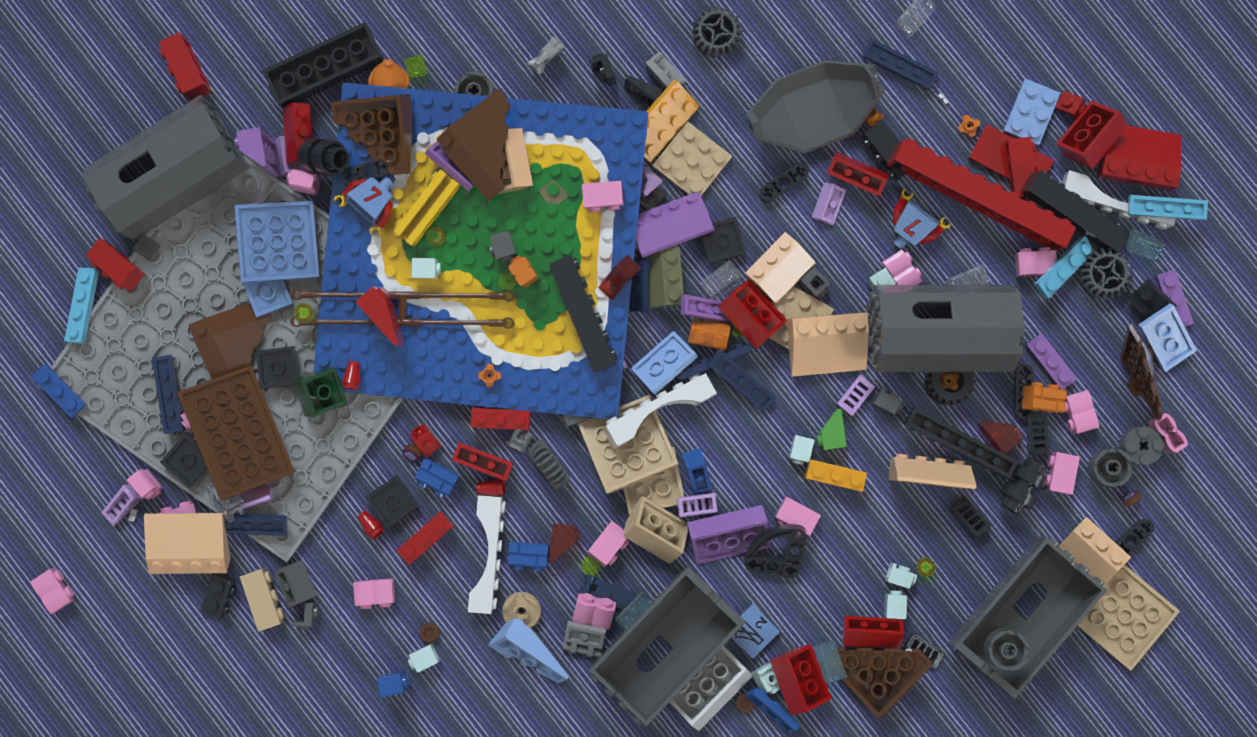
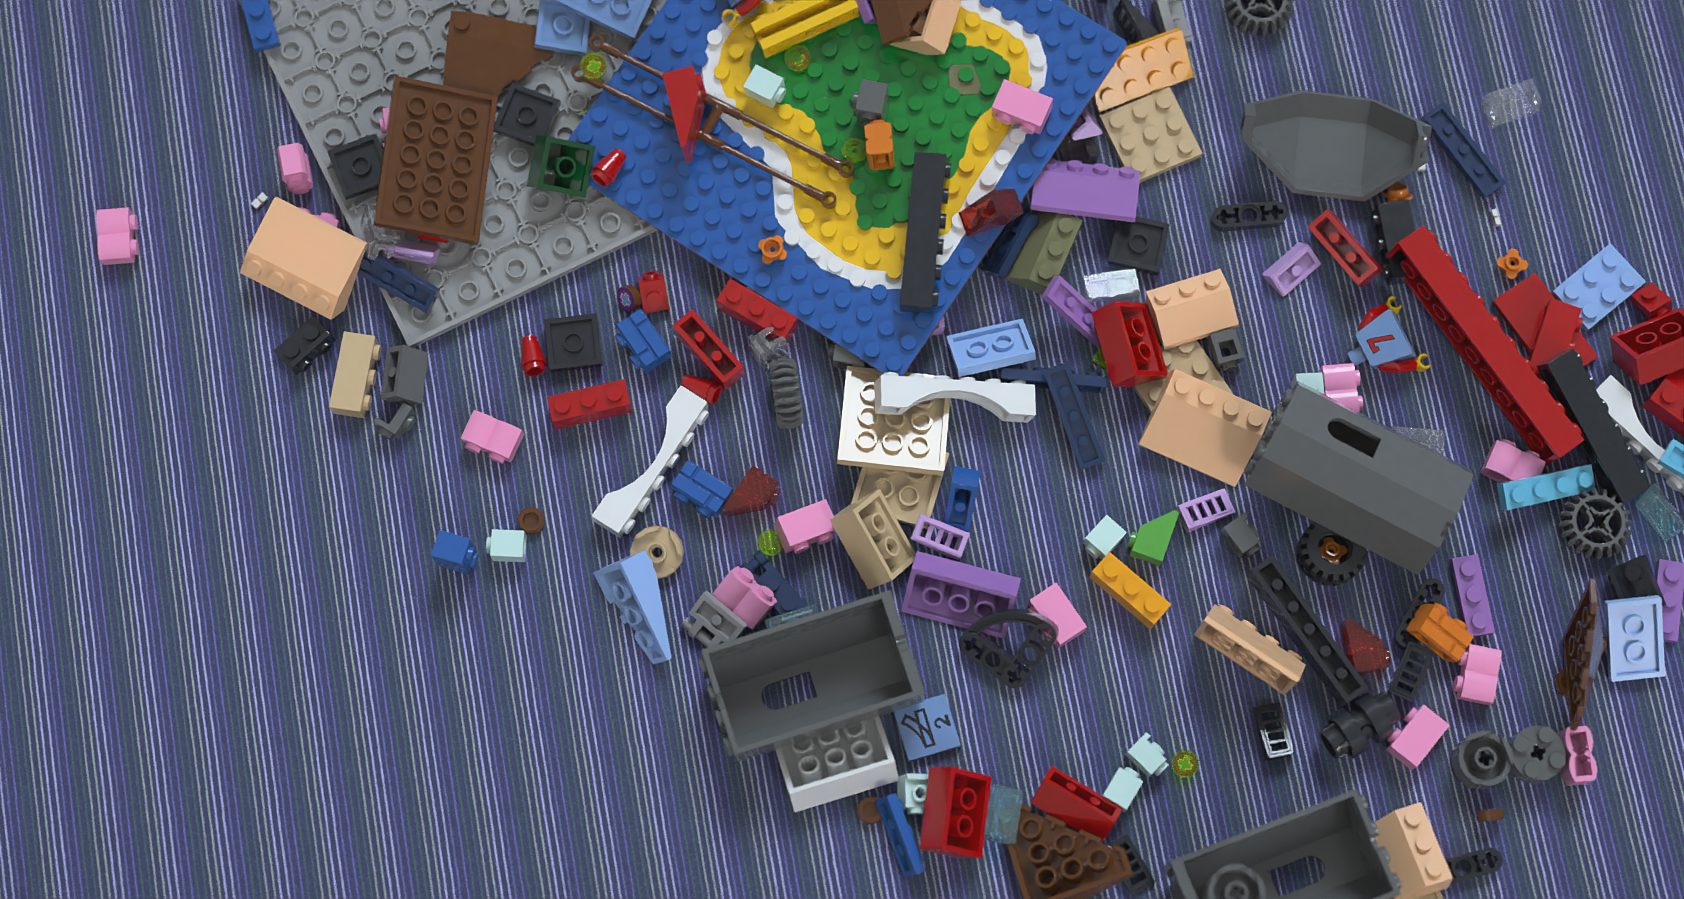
camera: 25 degrees right, 10 degrees down
lavender slope [101,485,141,526] -> none
dark blue plate [152,355,185,434] -> none
orange brick [688,317,730,350] -> none

